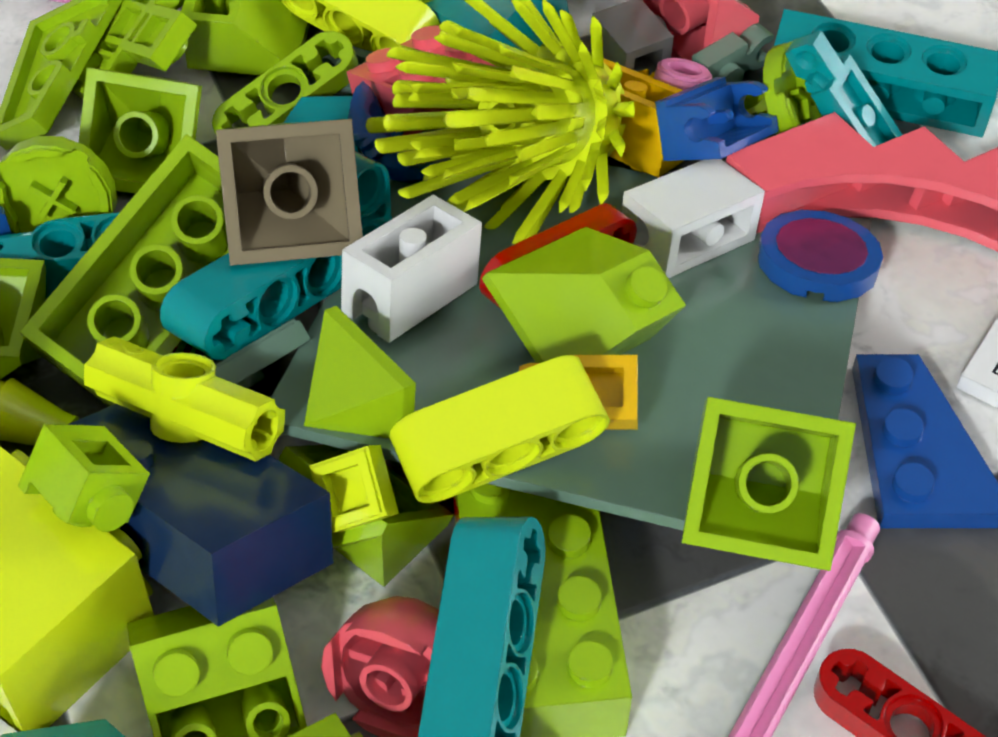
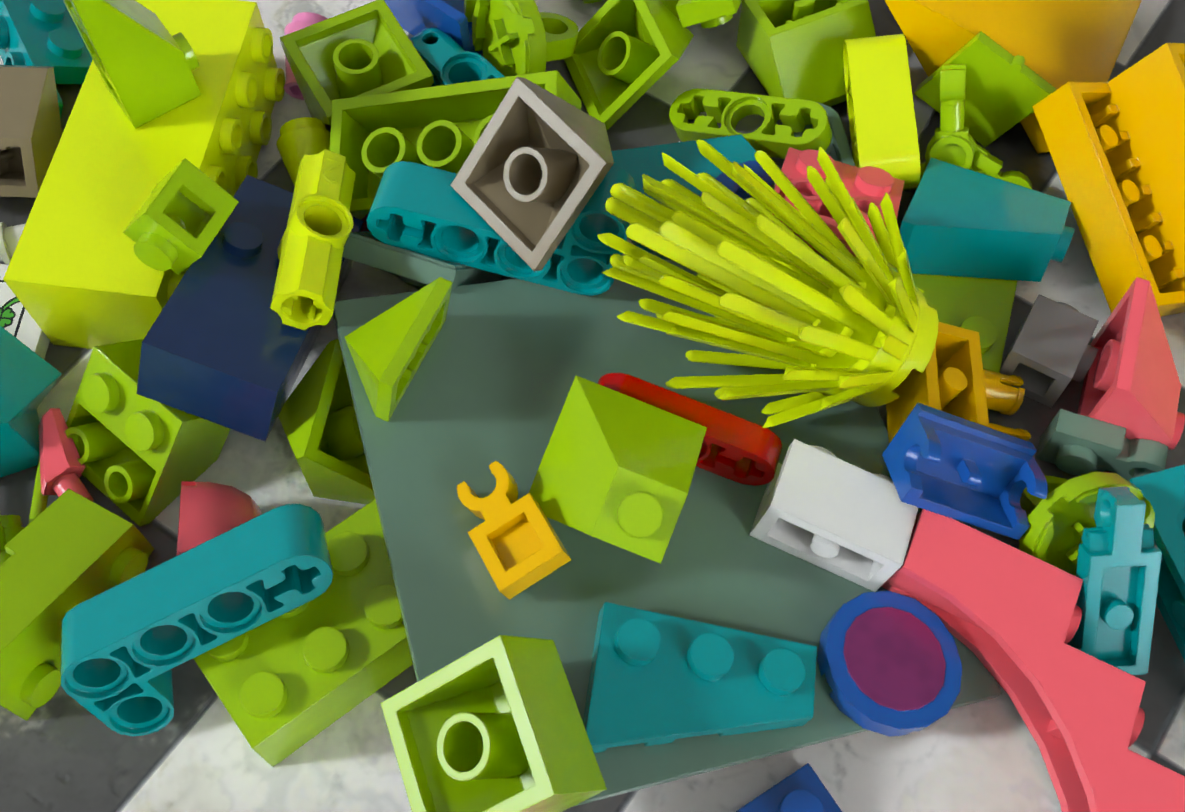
camera: 60 degrees right, 10 degrees up
neon yellow tile [309,445,399,534] -> none
white brick [341,194,482,343] -> none
neon yellow beam [389,355,610,503] -> none
bright pink tile [654,58,712,90] -> none
none -> teal wing [583,602,817,753]

